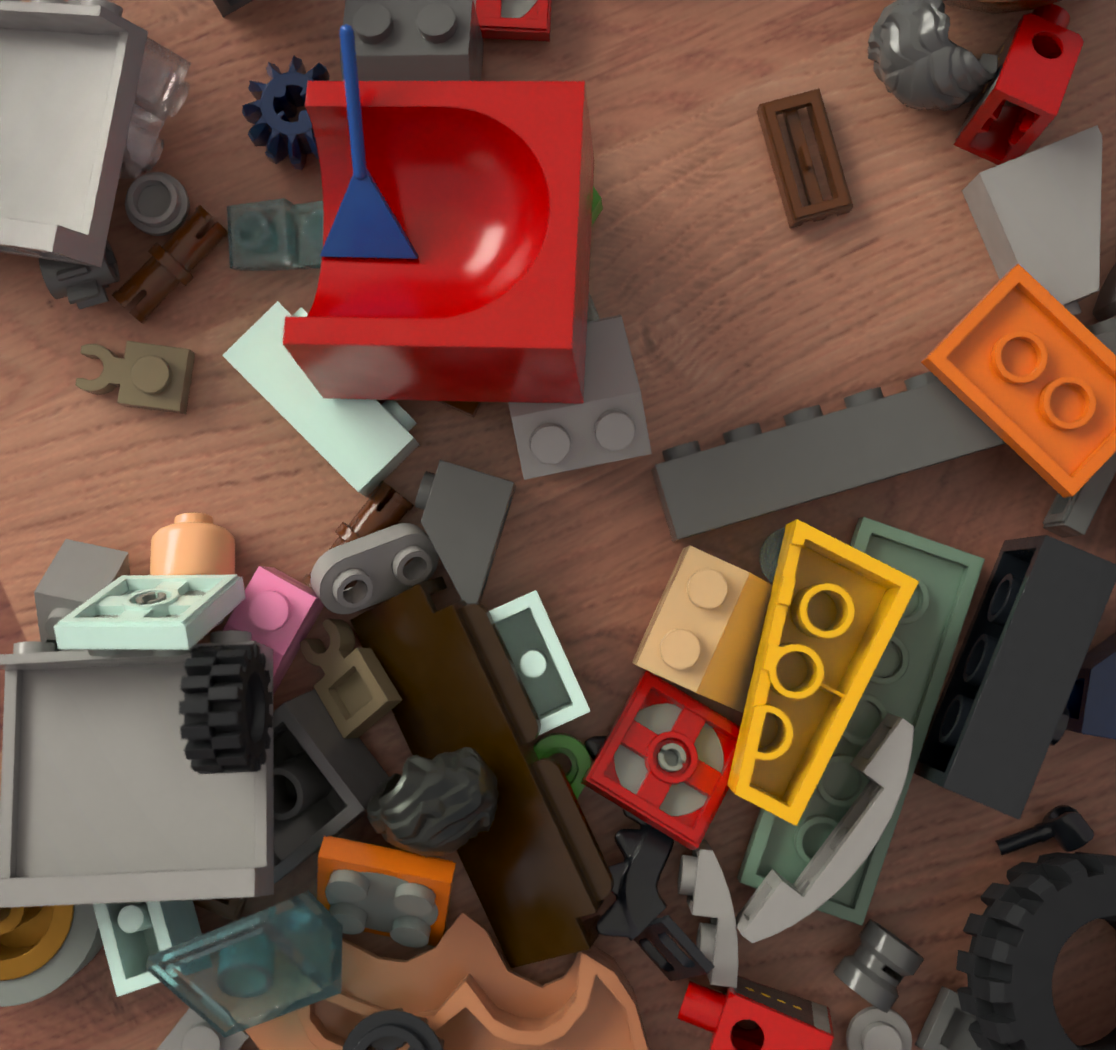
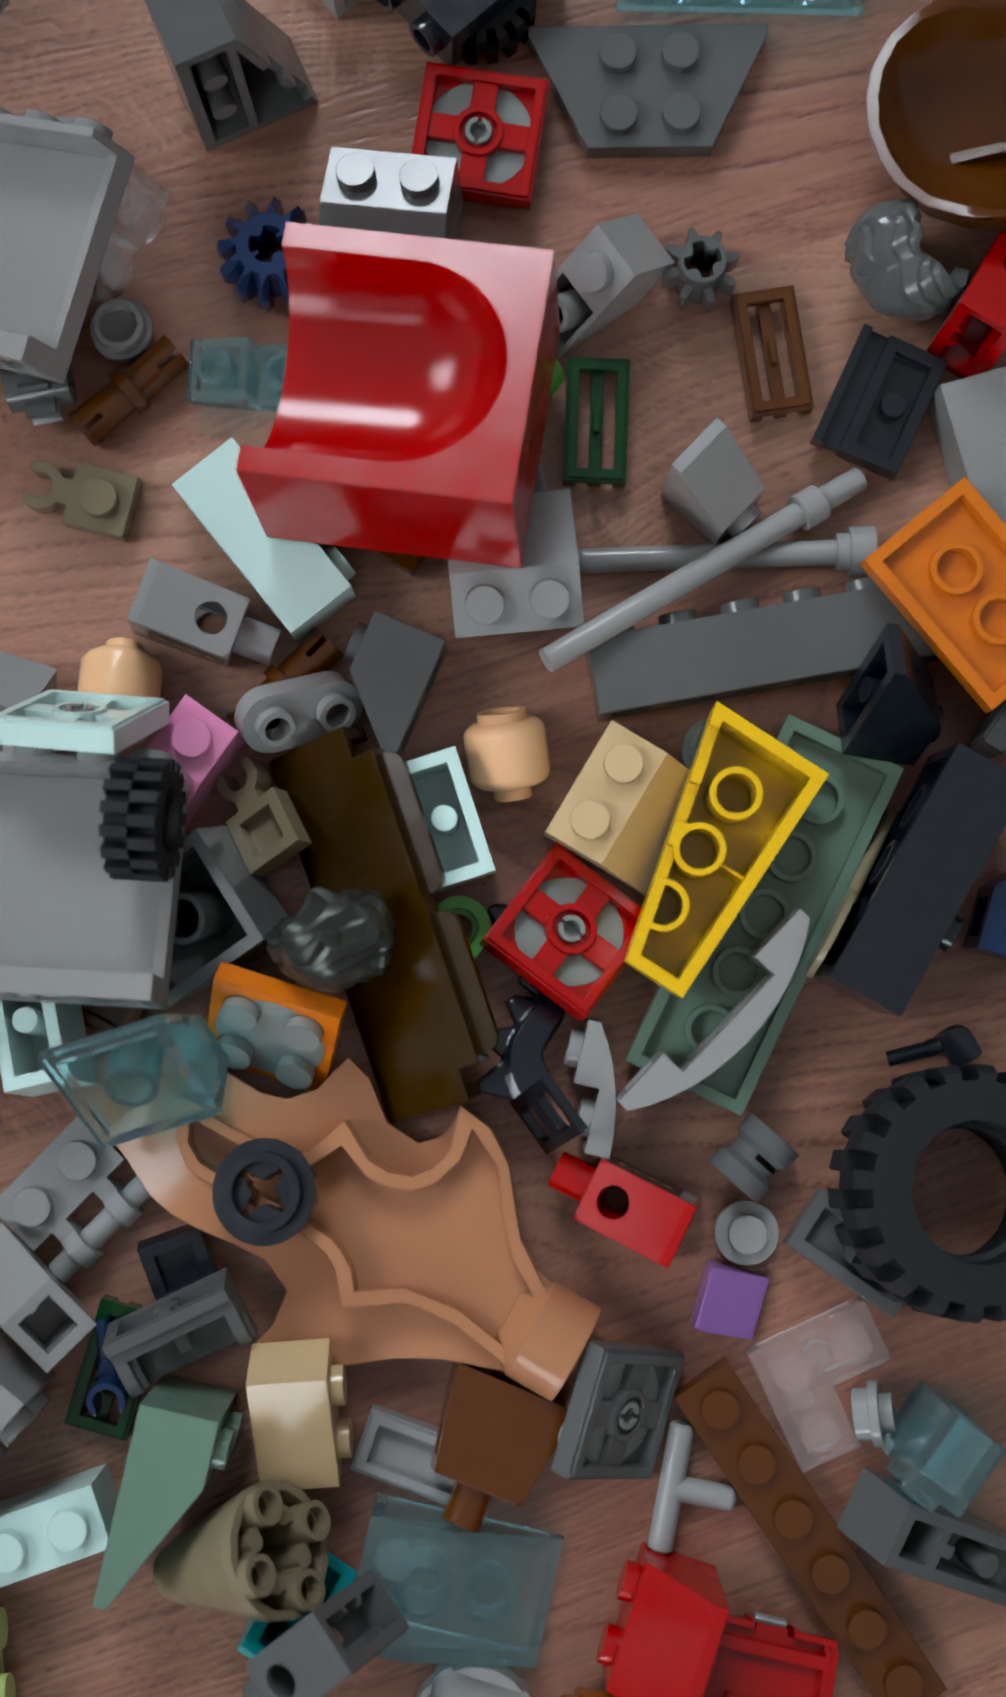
camera: 10 degrees right, 0 degrees up
blue piece [320,24,419,259] -> none
none -> light grey torso [127,558,281,667]
none -> light nougat head [463,706,551,802]
none -> light grey bar [539,467,867,672]
none -> light grey slope [556,213,675,358]
none -> dark green tile [562,357,630,488]
none -> light grey piece [578,526,878,577]
none -> dark grey gear [661,227,740,313]
none -> light grey slope [661,418,766,544]
none -> dark tan piece [804,809,896,978]
none -> black plate [809,324,948,480]
none -> black slope [836,623,944,766]

